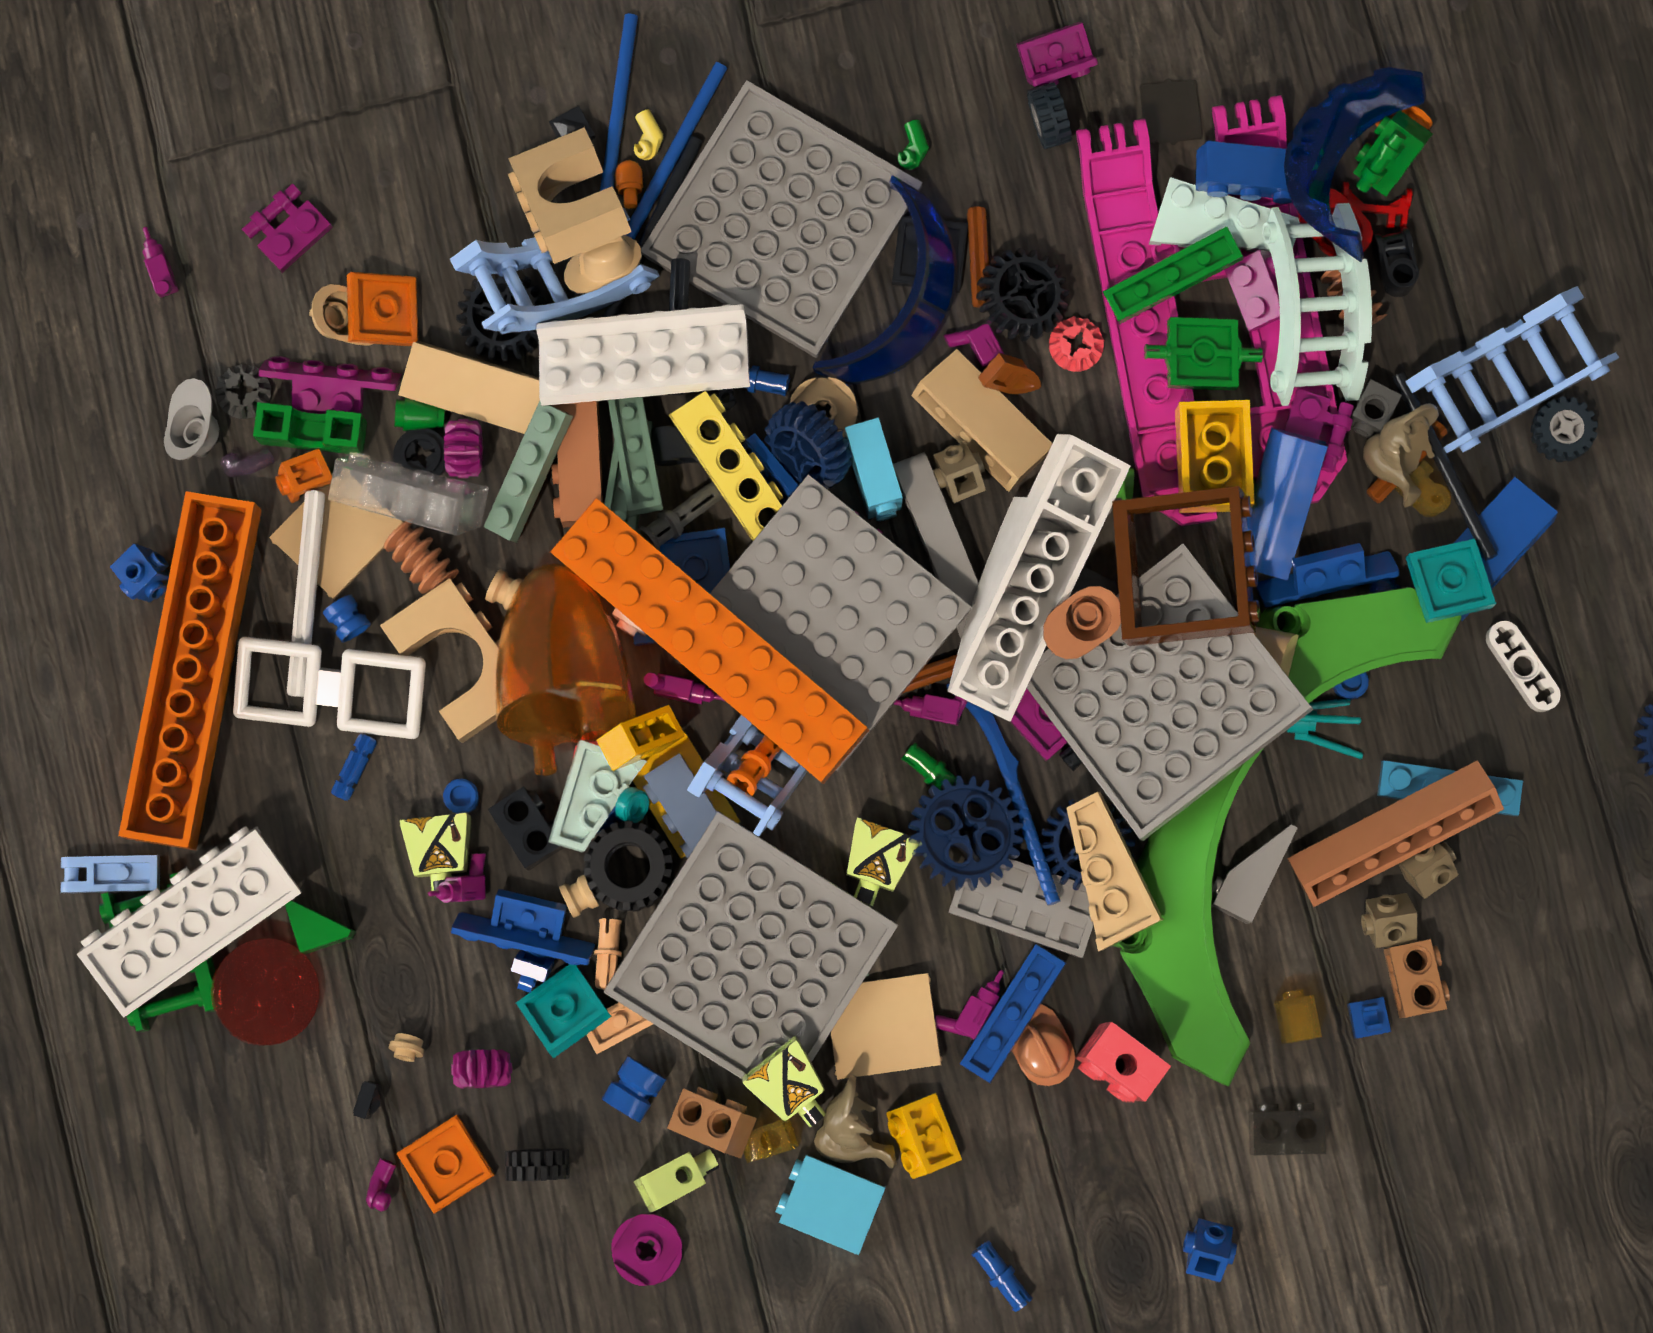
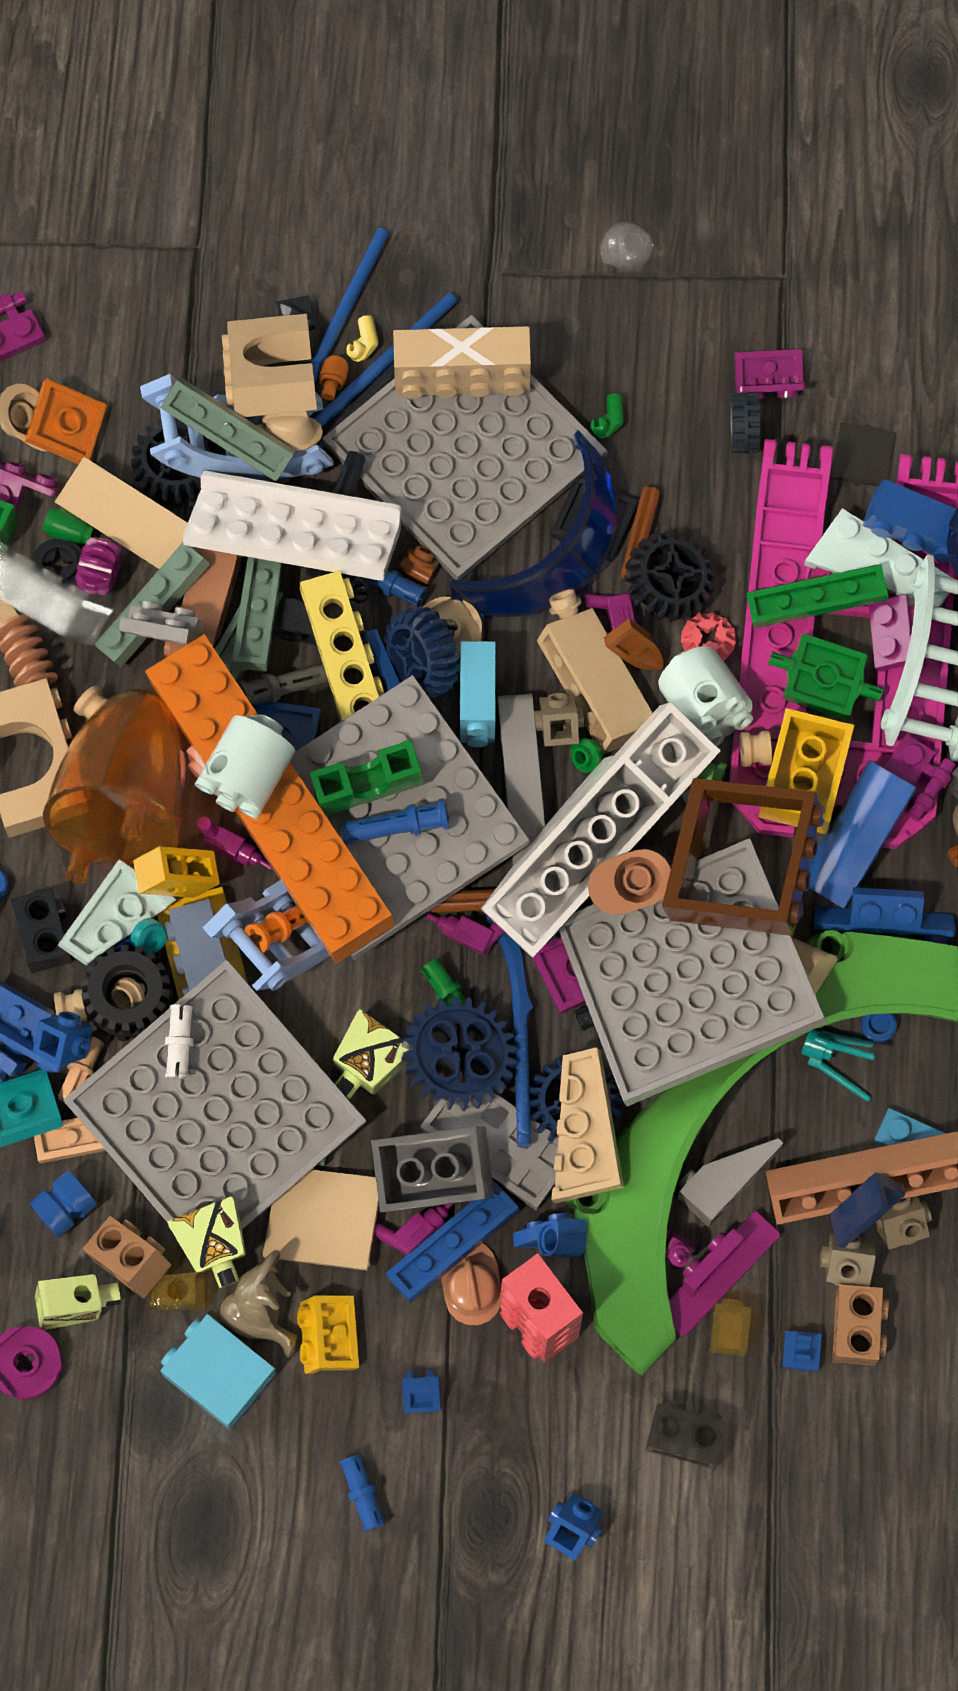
camera: 15 degrees right, 10 degrees down
none -> blue brick [32,1012,93,1067]
none -> tan plate [111,977,145,1009]
none -> light grey plate [118,601,204,645]
none -> sand green plate [160,376,295,481]
none -> white pin [165,1005,194,1079]
none -> light aqua cylinder [195,714,295,819]
none -> green arch [309,740,425,816]
none -> blue pin [341,798,450,845]
none -> dark grey brick [371,1126,495,1213]
none -> tan brick [393,327,531,399]
none -> dark orange plate [398,546,439,585]
none -> blue tile [402,1370,440,1413]
none -> blue plate [513,1213,587,1258]
none -> tan plate [549,589,581,618]
none -> green plate [571,738,604,773]
none -> light aqua cylinder [658,646,753,747]
none -> magenta piece [665,1230,694,1267]
none -> magenta bracket [669,1211,780,1337]
none -> tan wheel [740,731,772,767]
none -> dark blue panel [830,1172,905,1248]

